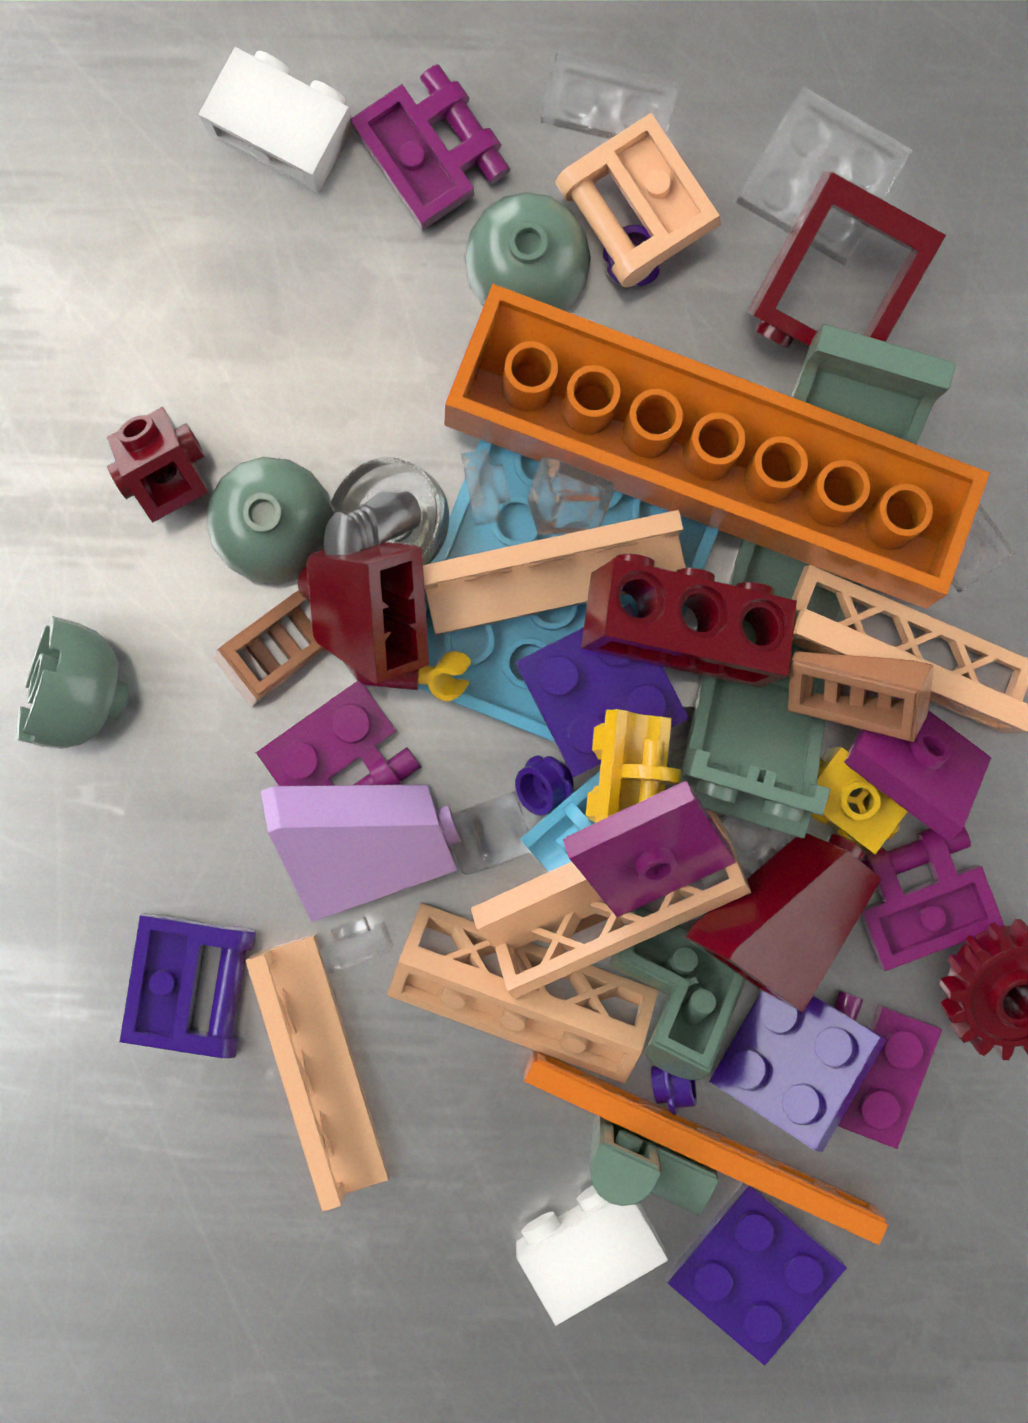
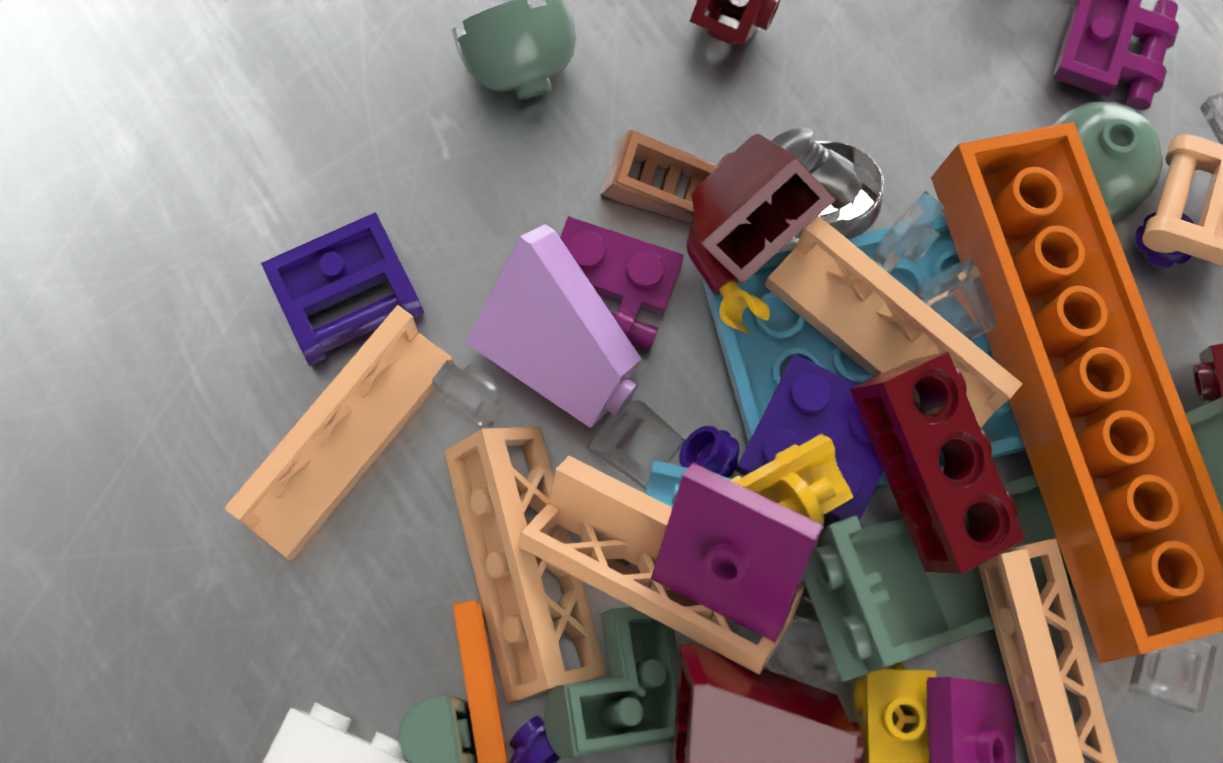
camera: 45 degrees right, 15 degrees down
sand green cylinder [207,457,334,585] -> none
nougat slope [788,651,934,742] -> none

